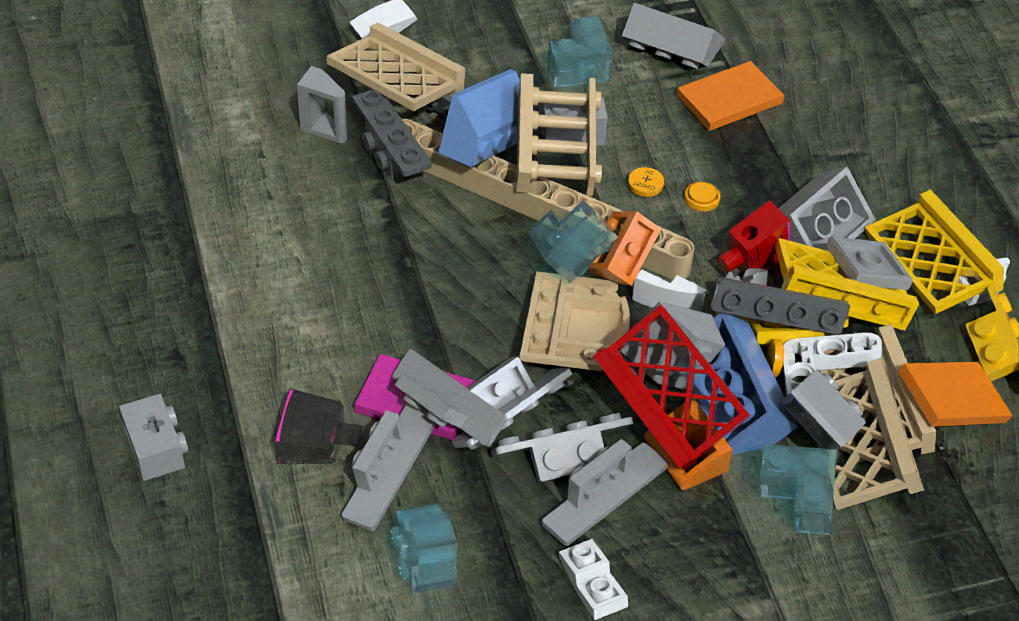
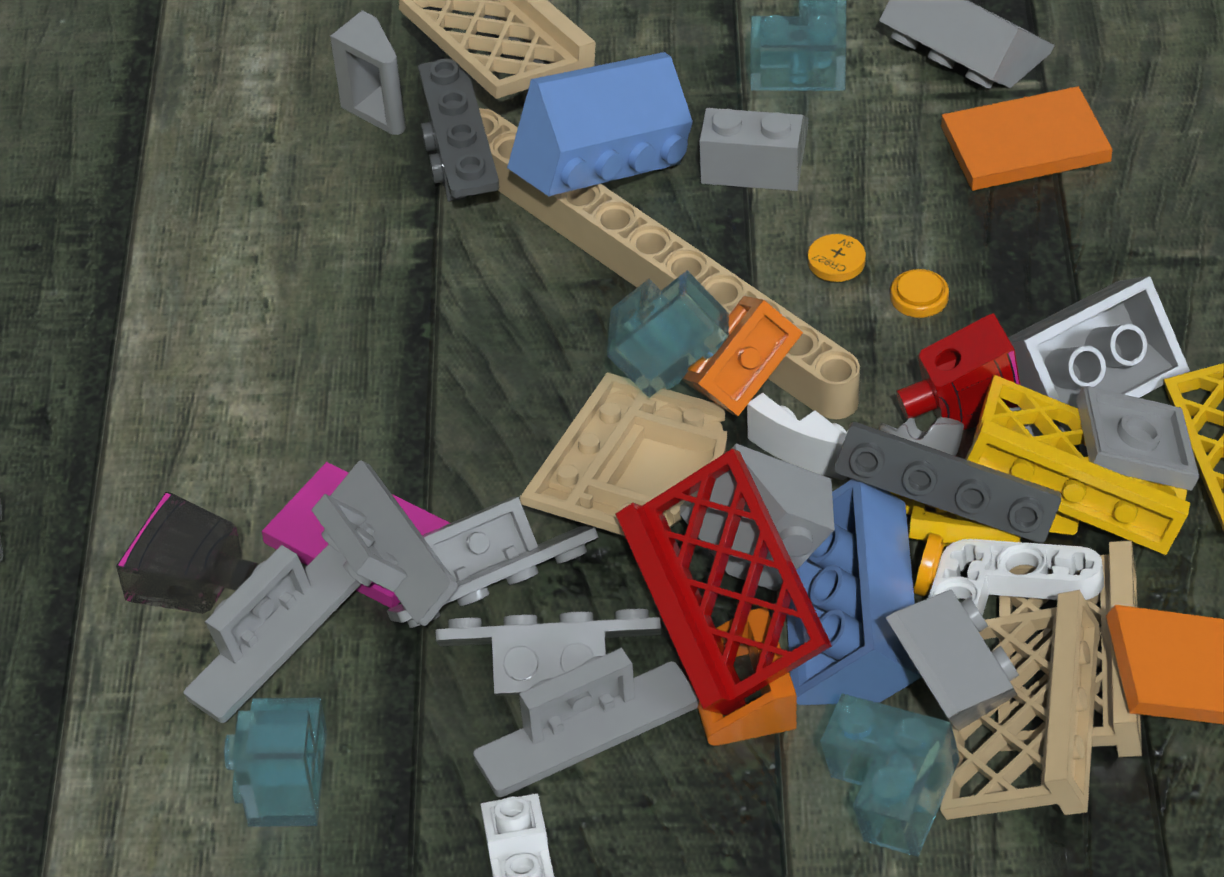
camera: 20 degrees right, 0 degrees up
tan fence [516,73,602,197] -> none

